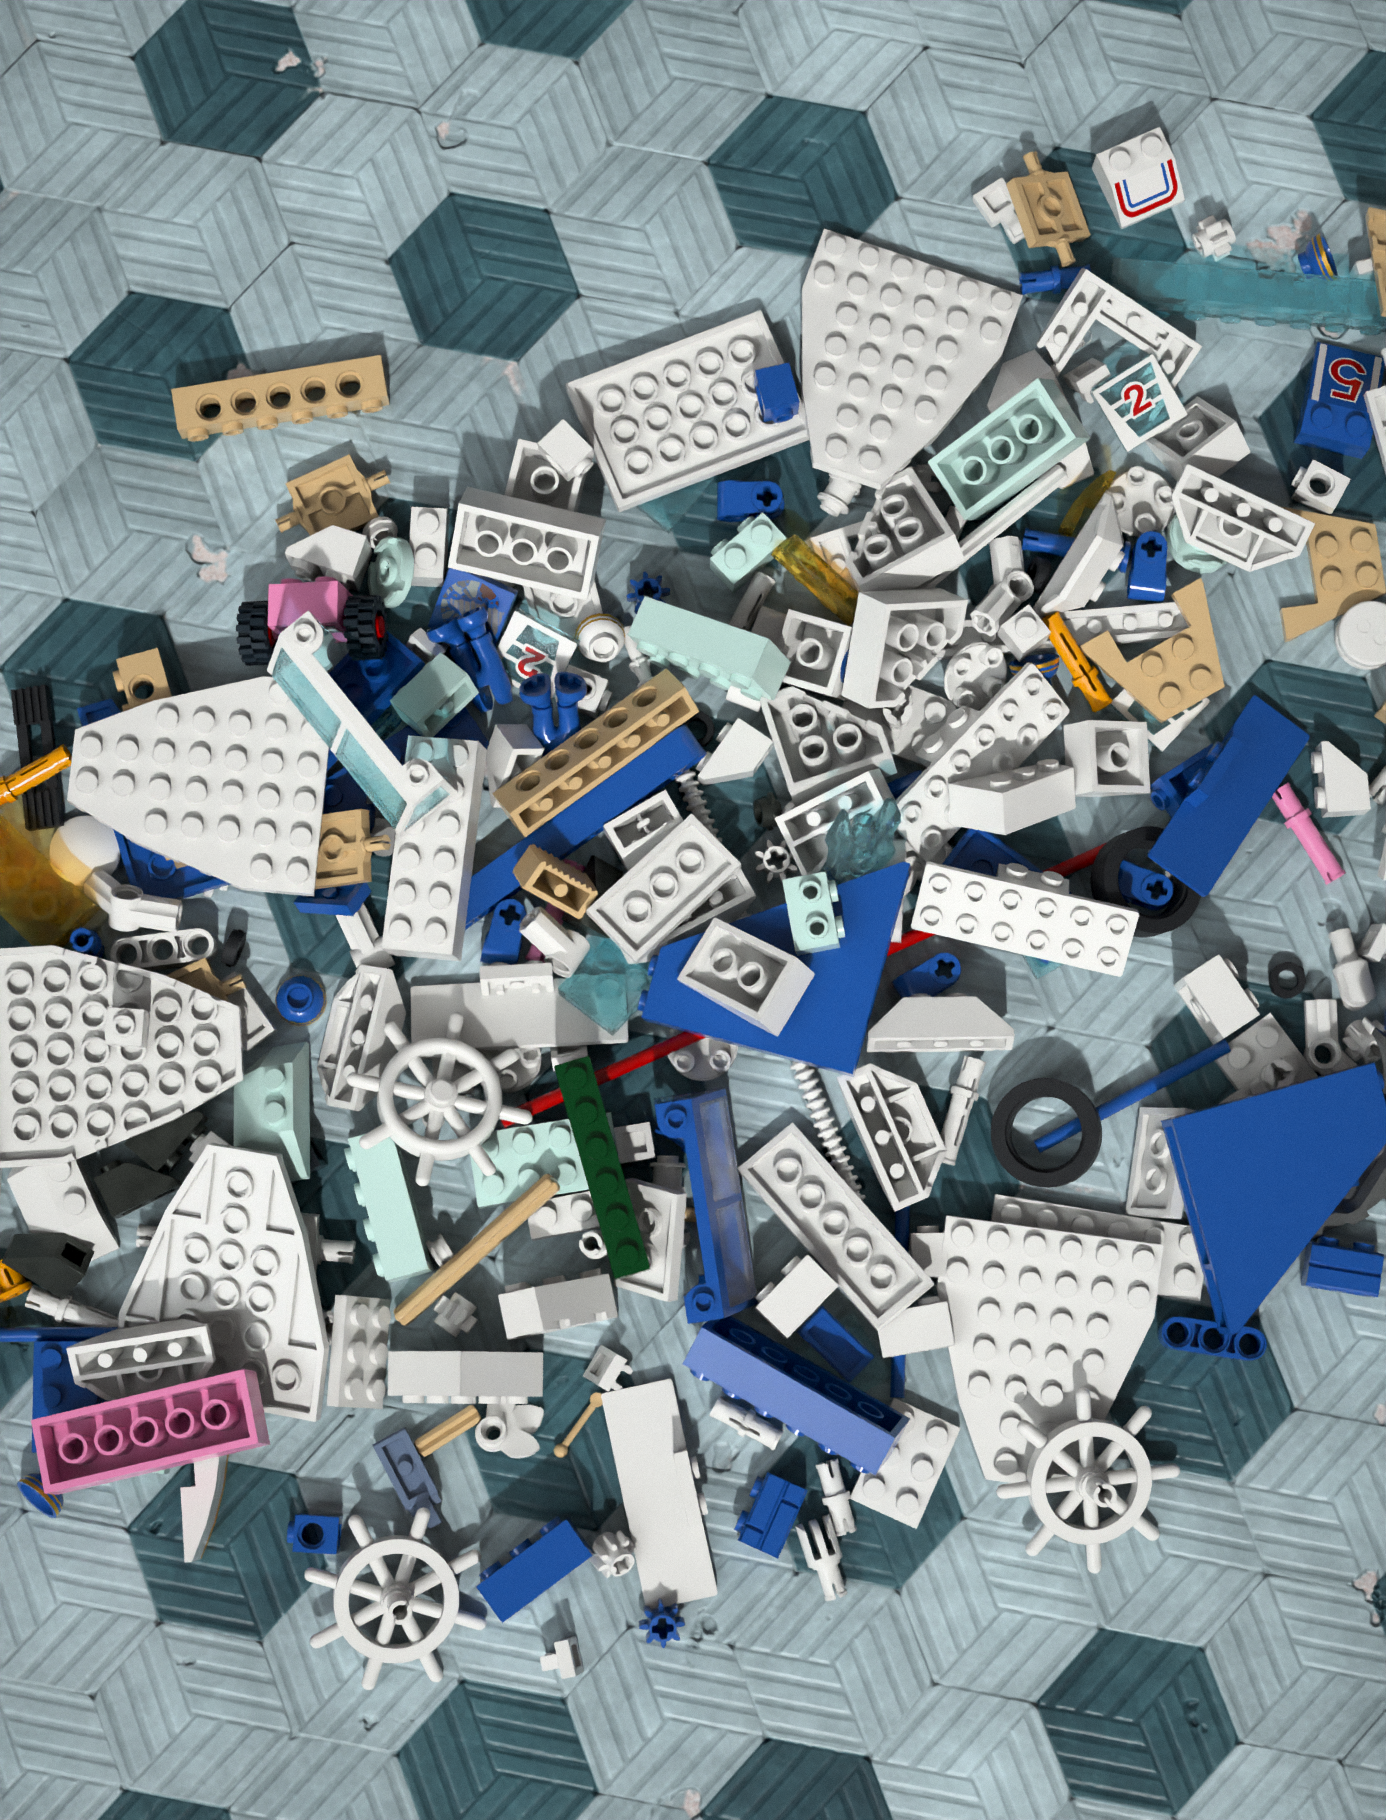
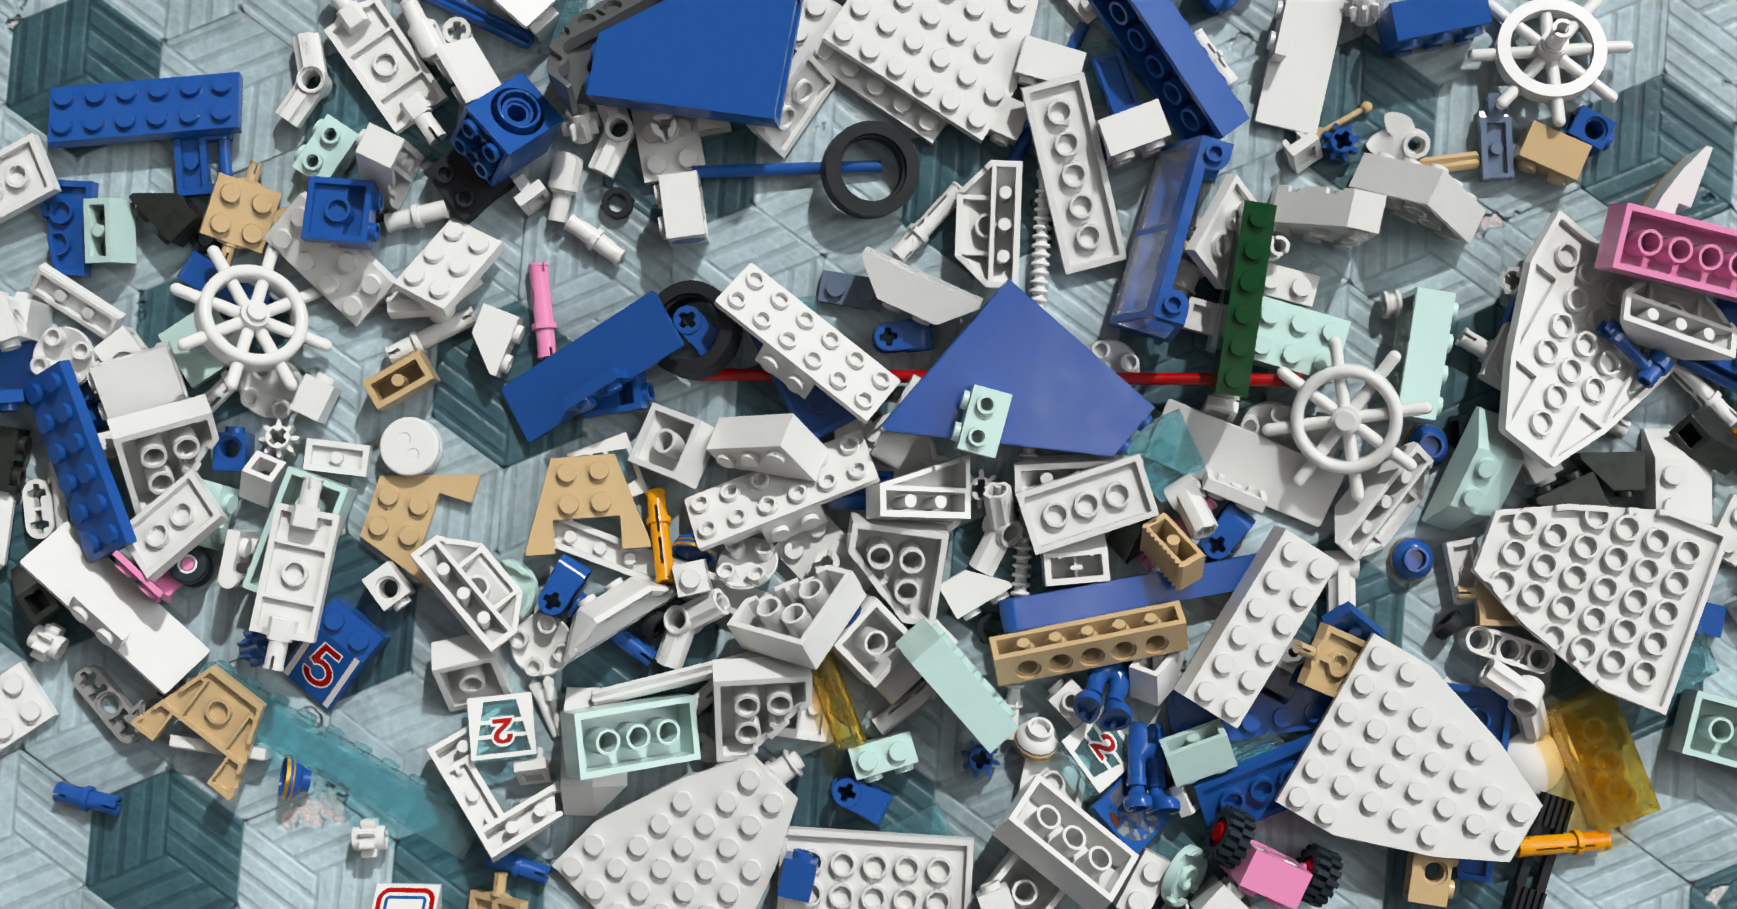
camera: 160 degrees left, 5 degrees up
blue pin [70,928,105,958] -> none
white brick [104,1007,150,1048] -> none
windscreen [267,611,458,837] -> none
white plate [327,1295,391,1409] -> none
tan axle [393,1173,560,1326] -> none
white gear [433,1292,478,1337] -> none
white slope [677,917,815,1037] -> none
pearl dark grey plate [753,792,782,831] -> none
clear light blue piece [820,798,901,885] -> none
clear yellow slope [1058,470,1116,537] -> none
none -> white piece [529,676,562,738]
none -> white pin [563,213,627,266]
none -> sand blue plate [818,270,882,312]
none -> white piece [969,482,1024,577]
none -> blue gear [1320,123,1360,163]
none -> blue piece [1403,424,1449,468]
none -> tan brick [1513,120,1592,187]
none -> blue brick [1596,319,1674,388]

